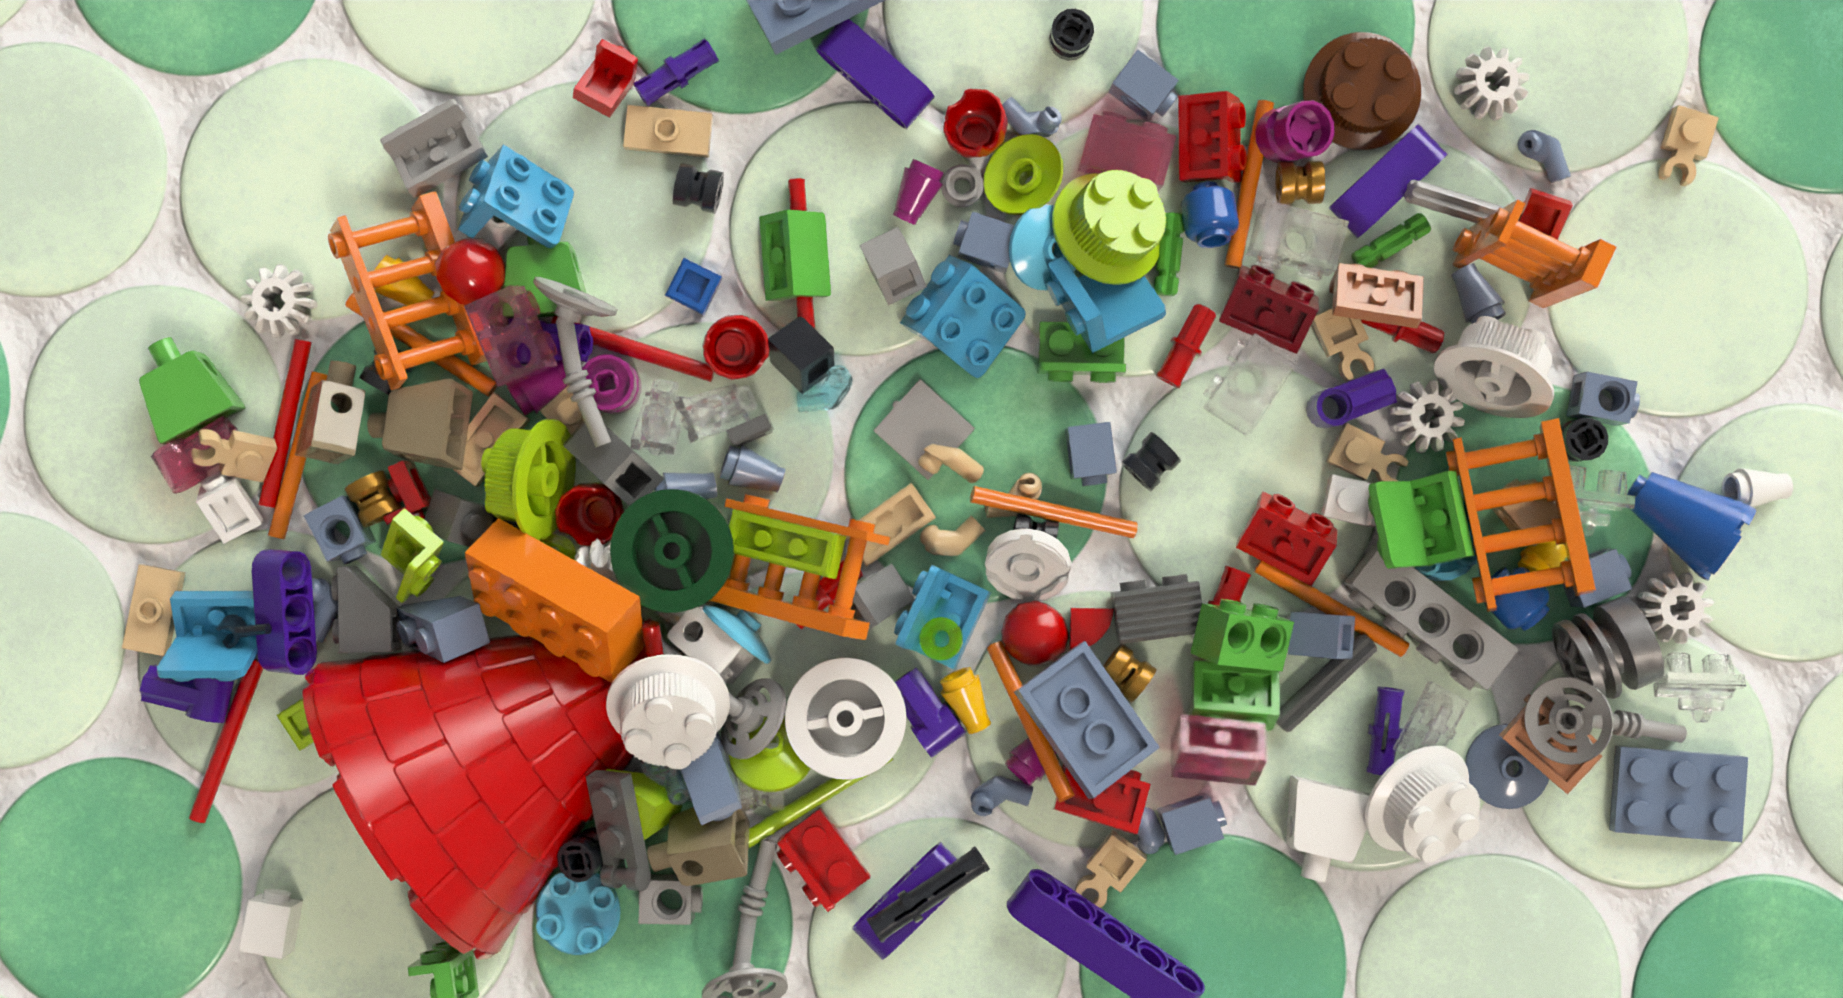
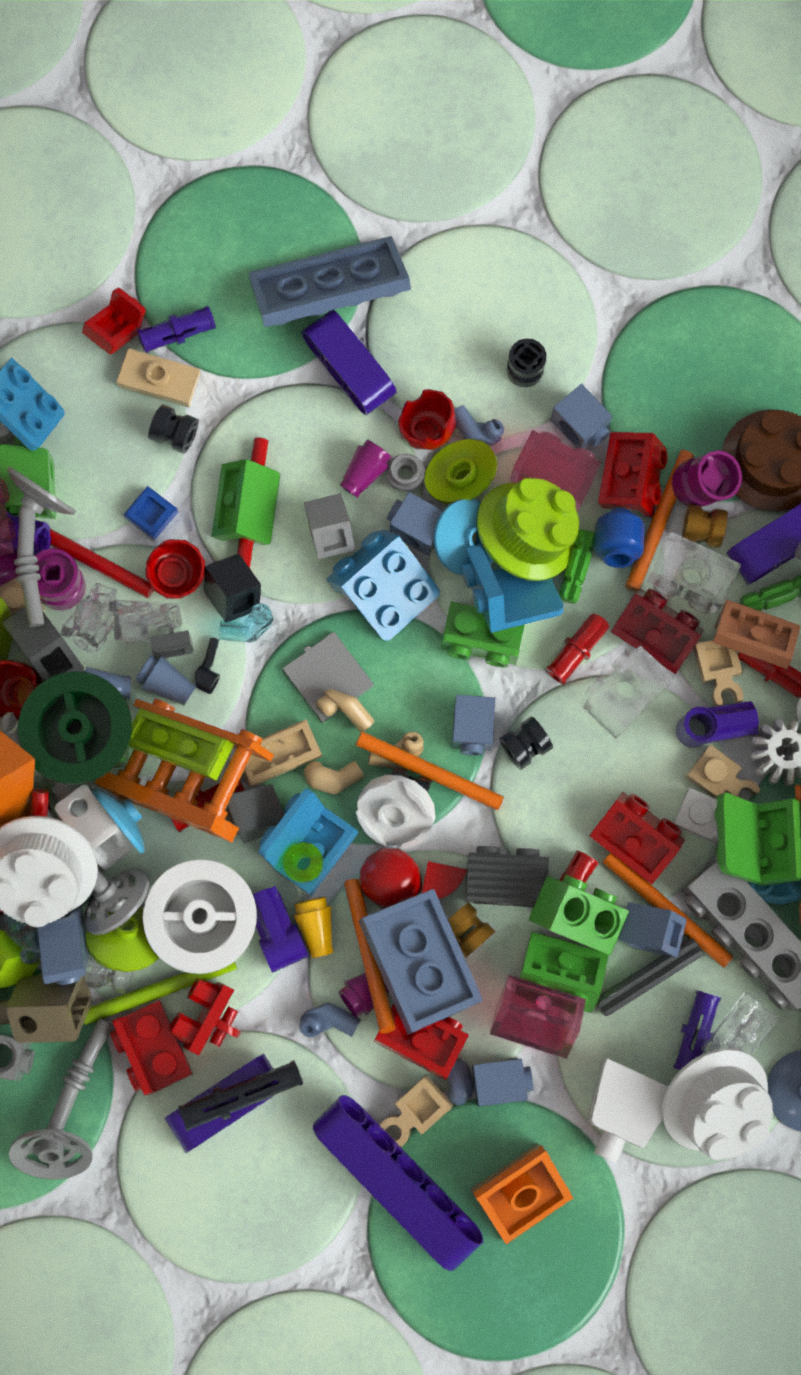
camera: 15 degrees right, 10 degrees down
none -> red hips [168,978,241,1056]
none -> black hand [195,638,220,694]
none -> orange slope [470,1143,573,1244]

